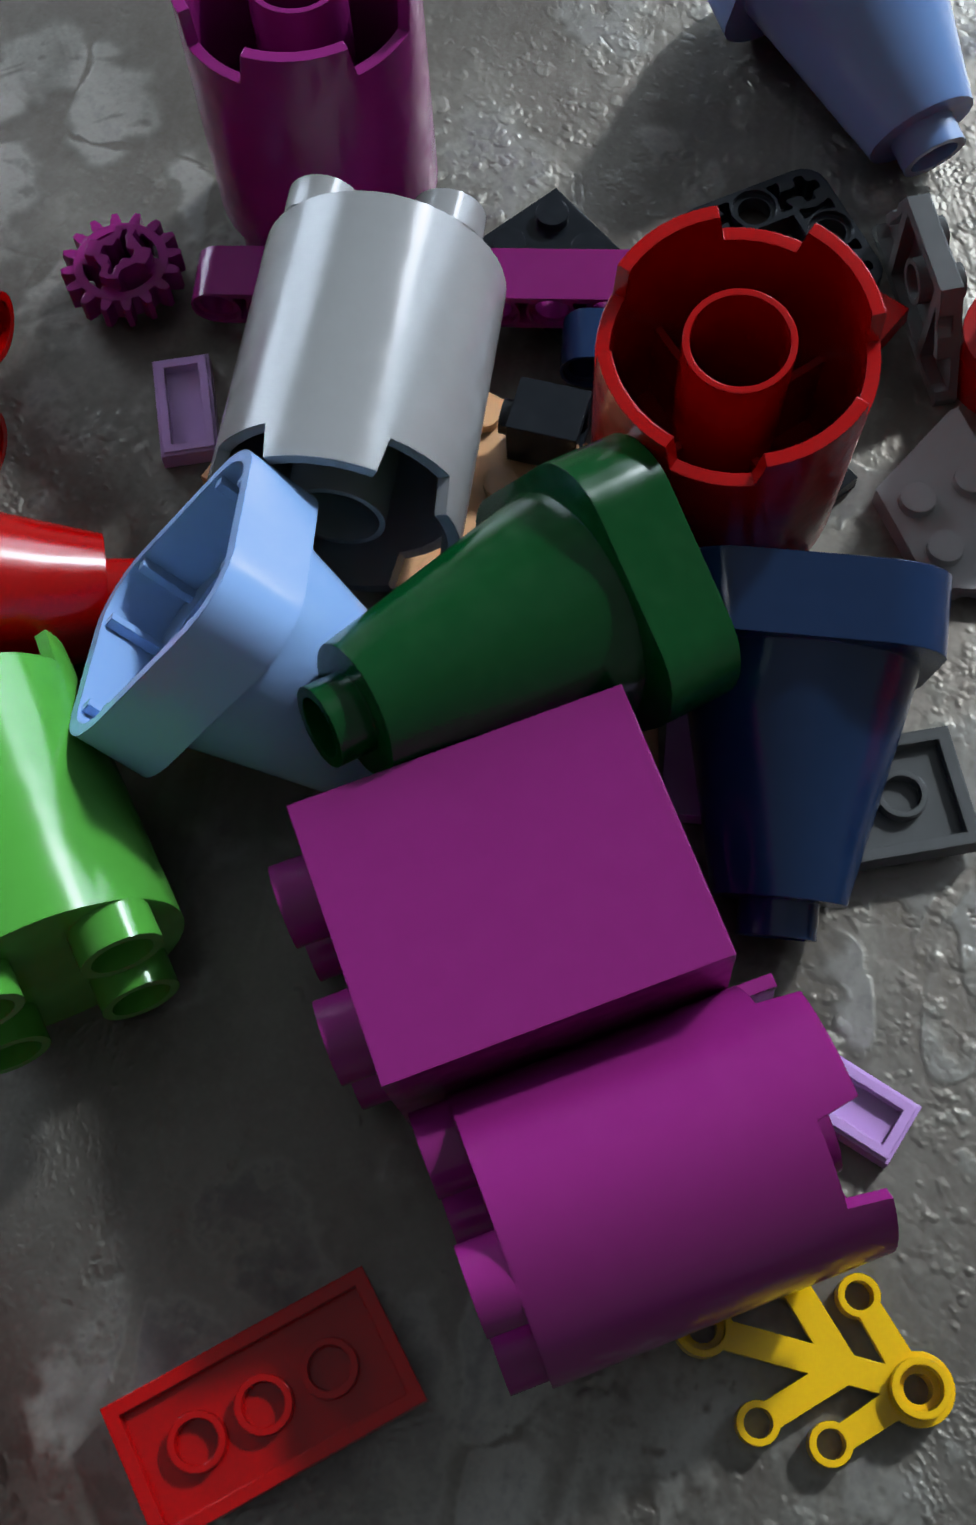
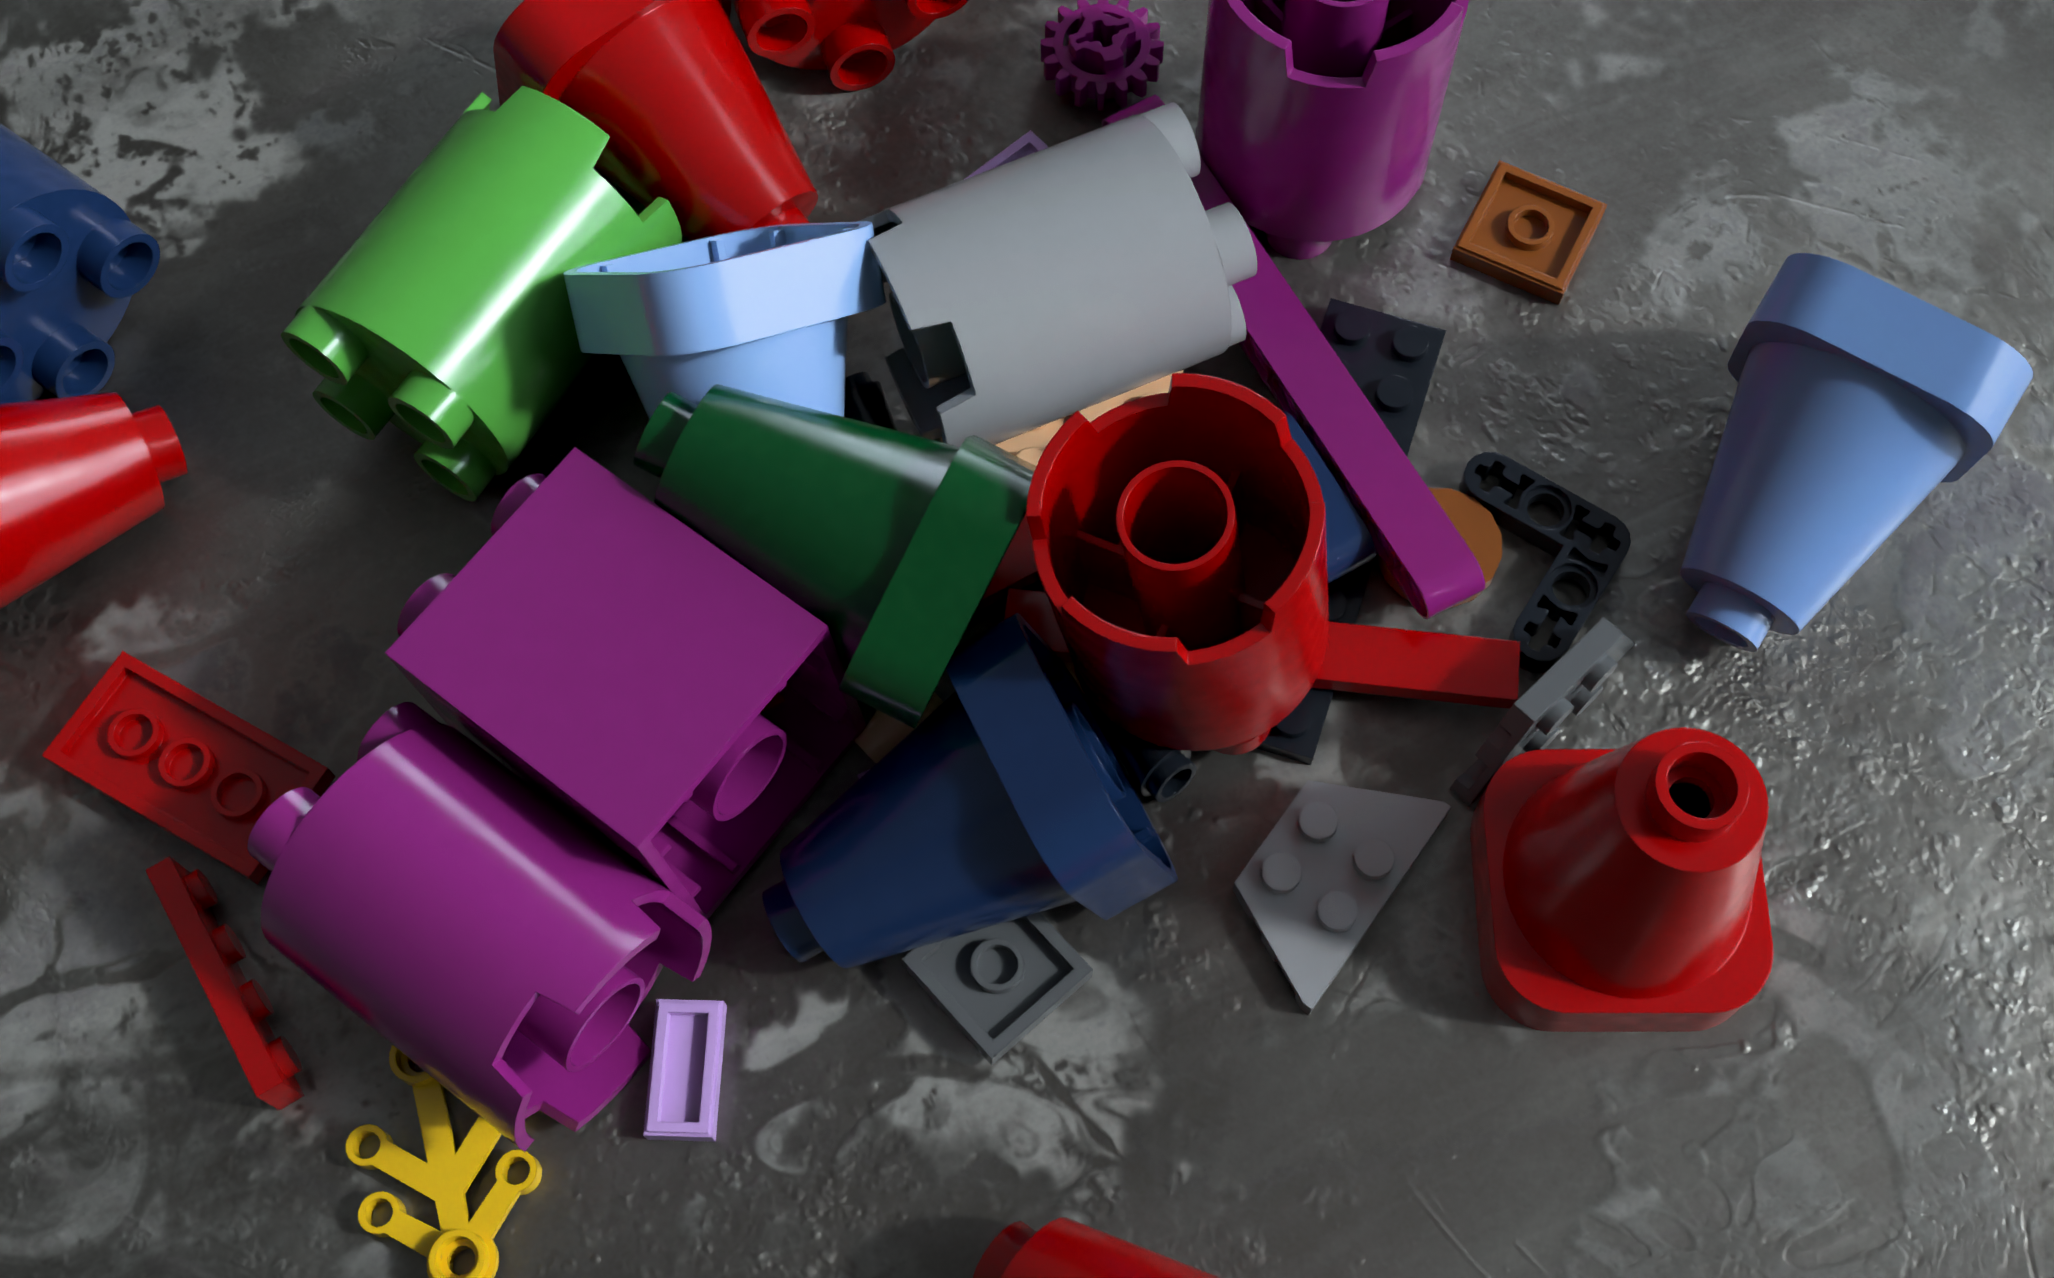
camera: 55 degrees right, 0 degrees up
none -> red plate [145,856,304,1110]
none -> dark orange tile [1450,160,1608,305]

